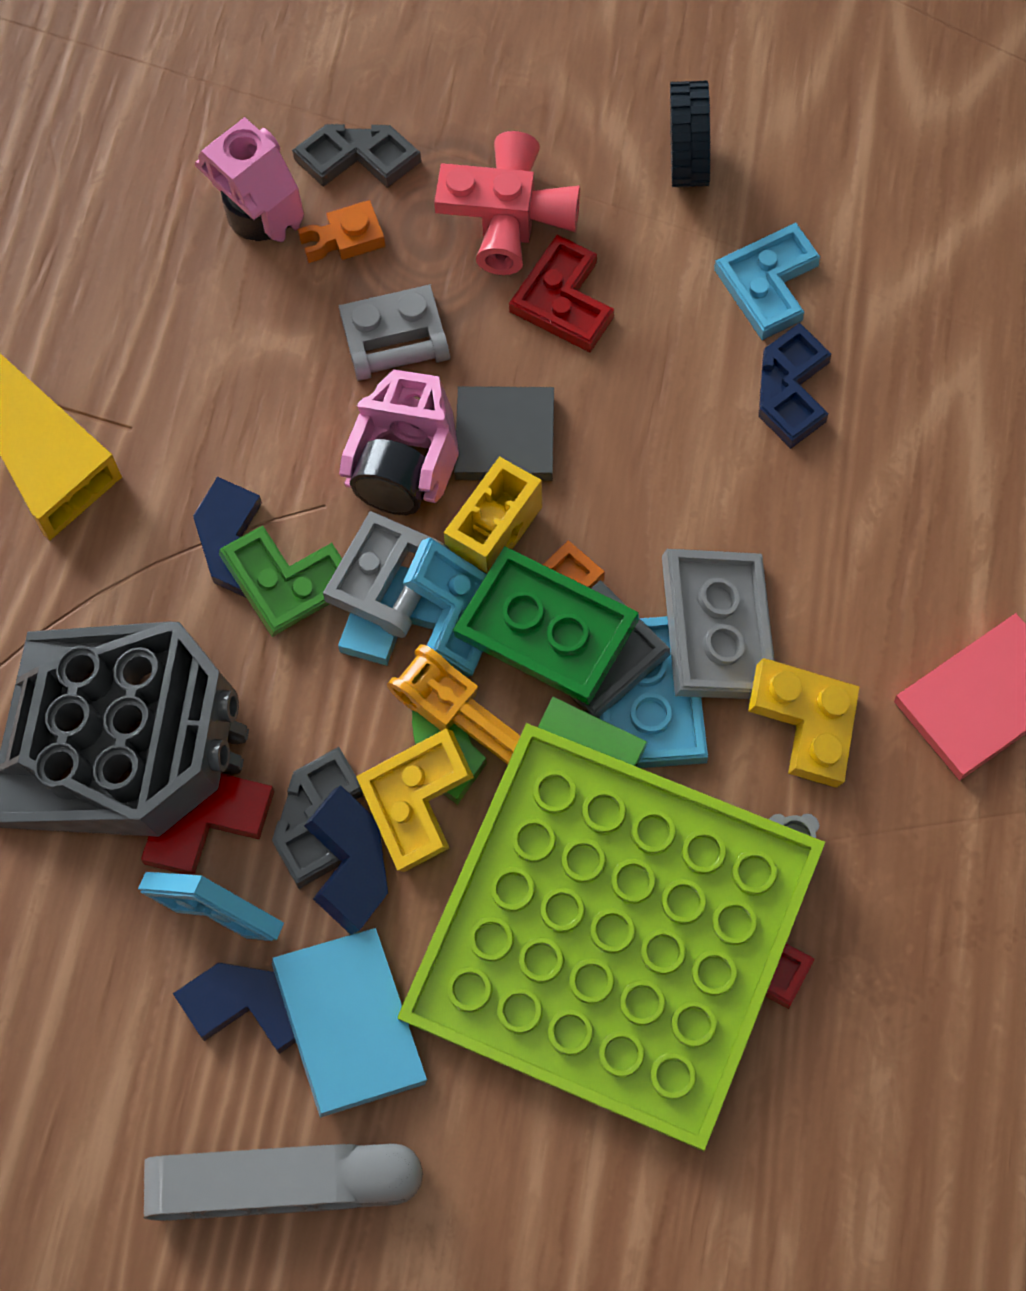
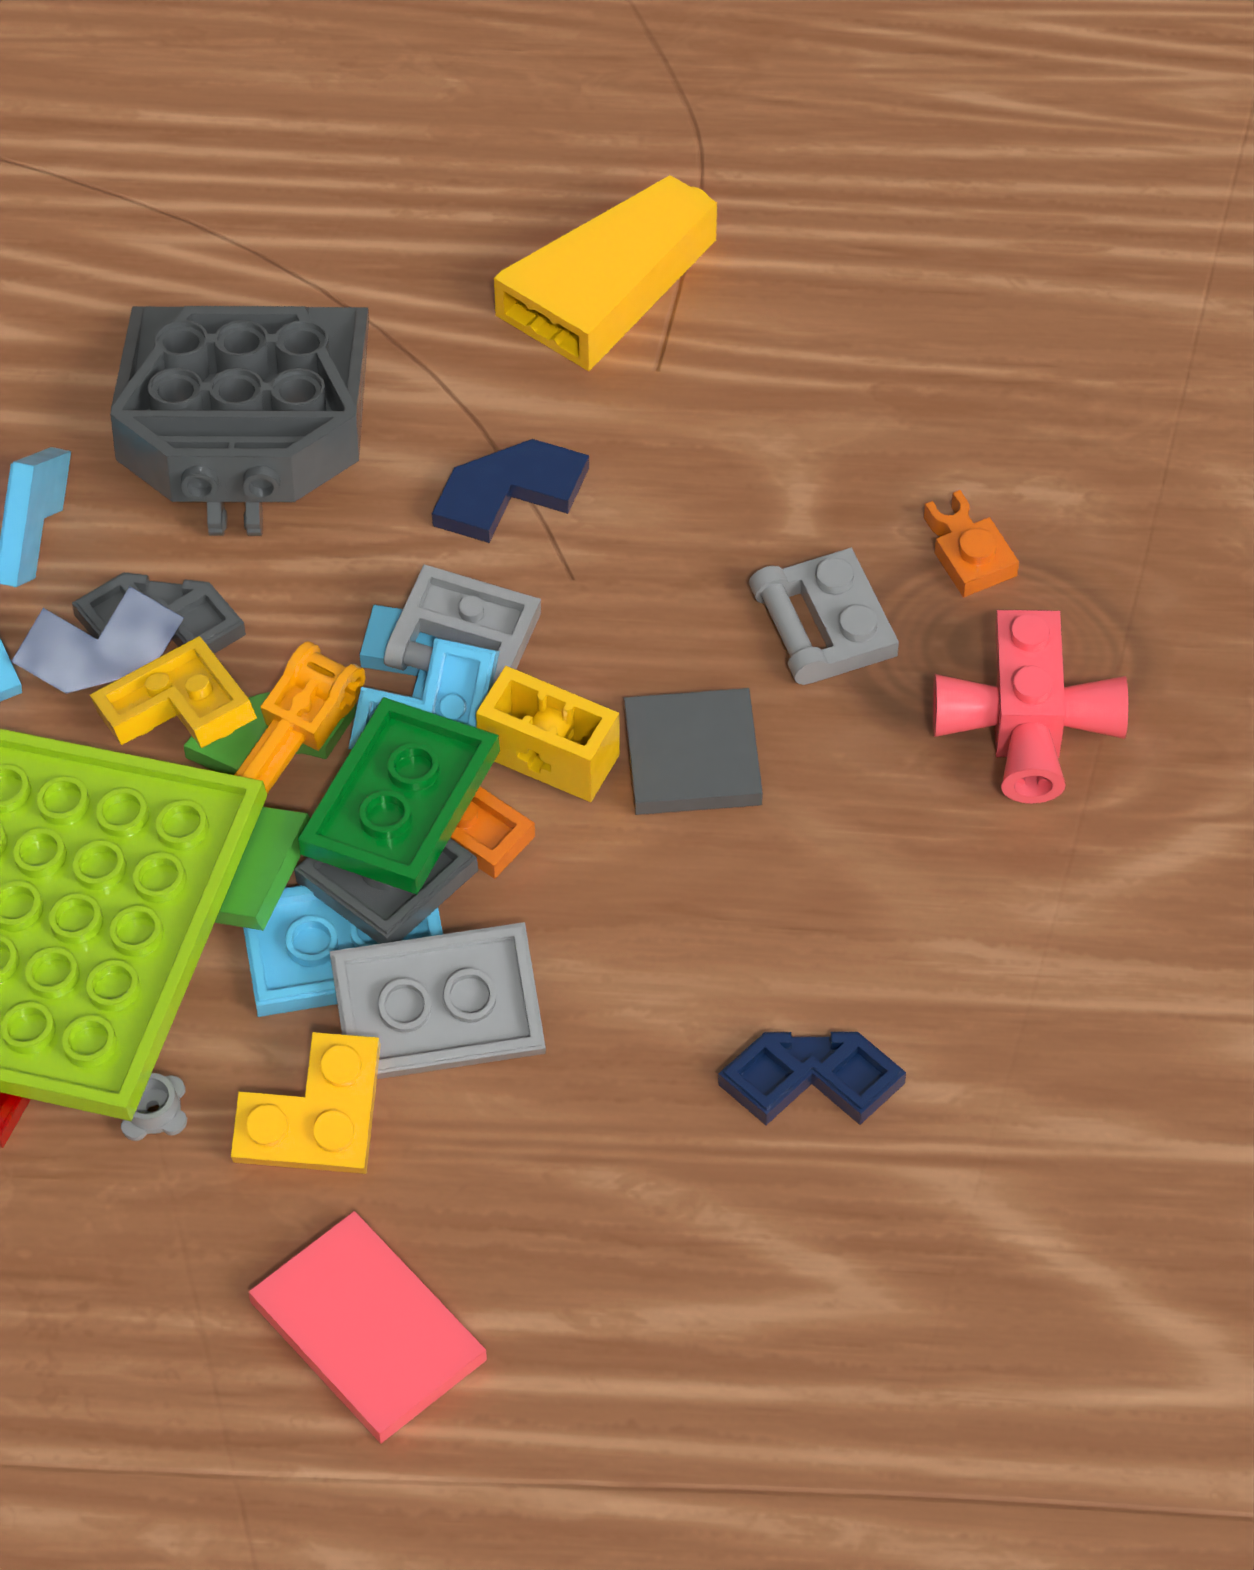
camera: 80 degrees right, 10 degrees down
red tile [141,774,275,875] -> none
bright pink piece [195,117,304,243] -> none
bright green tile [219,525,342,637] -> none
dark grey tile [292,124,421,188] -> none
bright pink piece [339,369,459,515] -> none
red tile [509,234,614,353] -> none
black wheel [670,80,710,187] -> none
medium azure tile [714,223,820,340] -> none

